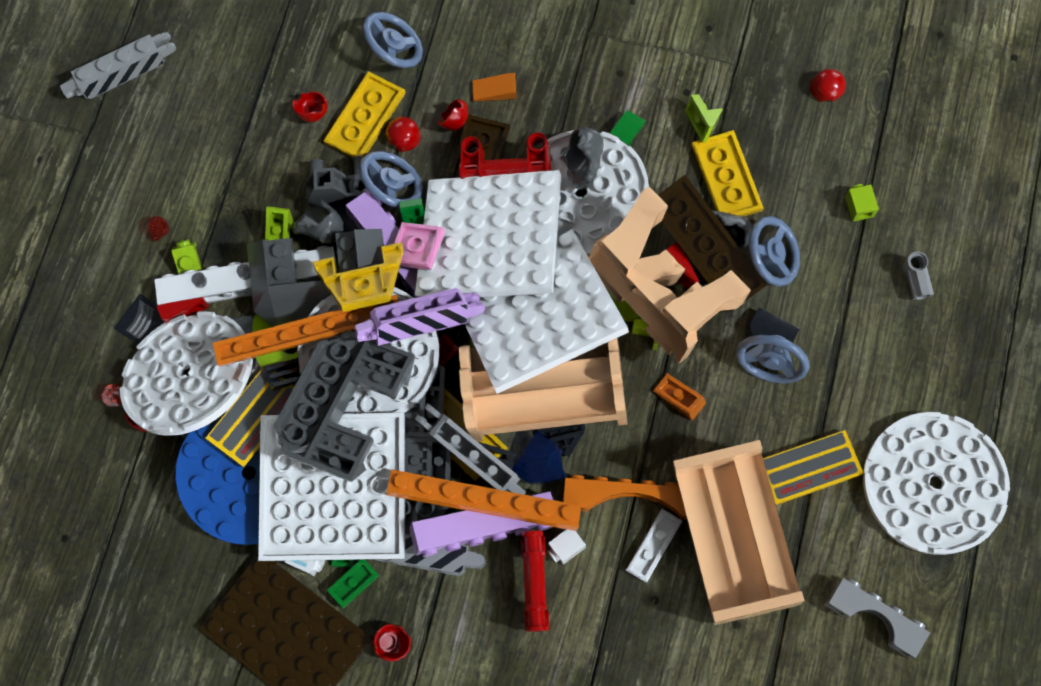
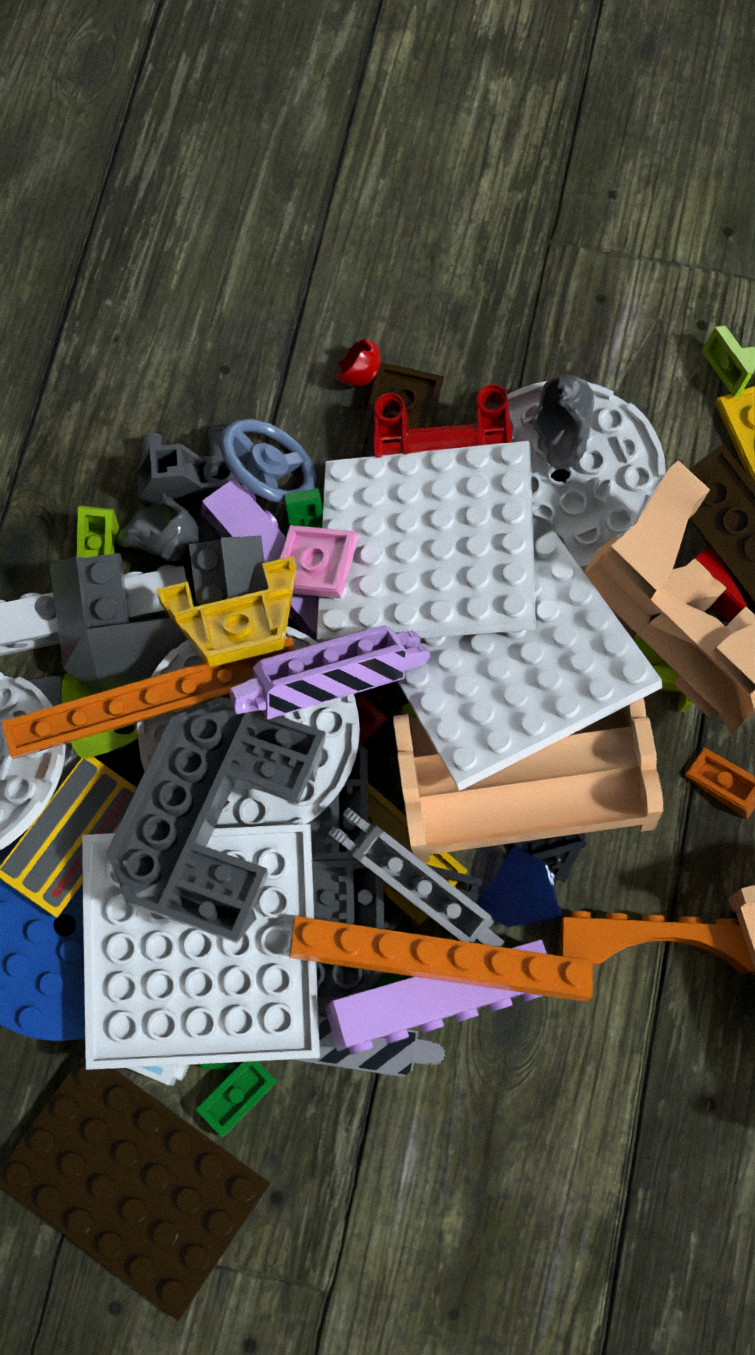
camera: 10 degrees left, 0 degrees up
black tile [263,358,301,390] -> none
red hair [292,91,328,123] -> none
yellow tile [323,71,406,158] -> none
sand blue piece [362,12,423,68] -> none
red hair [372,624,411,662] -> none
red hair [386,117,421,152] -> none
orange slope [473,73,517,102] -> none
red piece [521,531,549,632] -> none
white brick [548,529,586,565] -> none
green slope [610,110,646,146] -> none
white tile [626,509,682,583] -> none

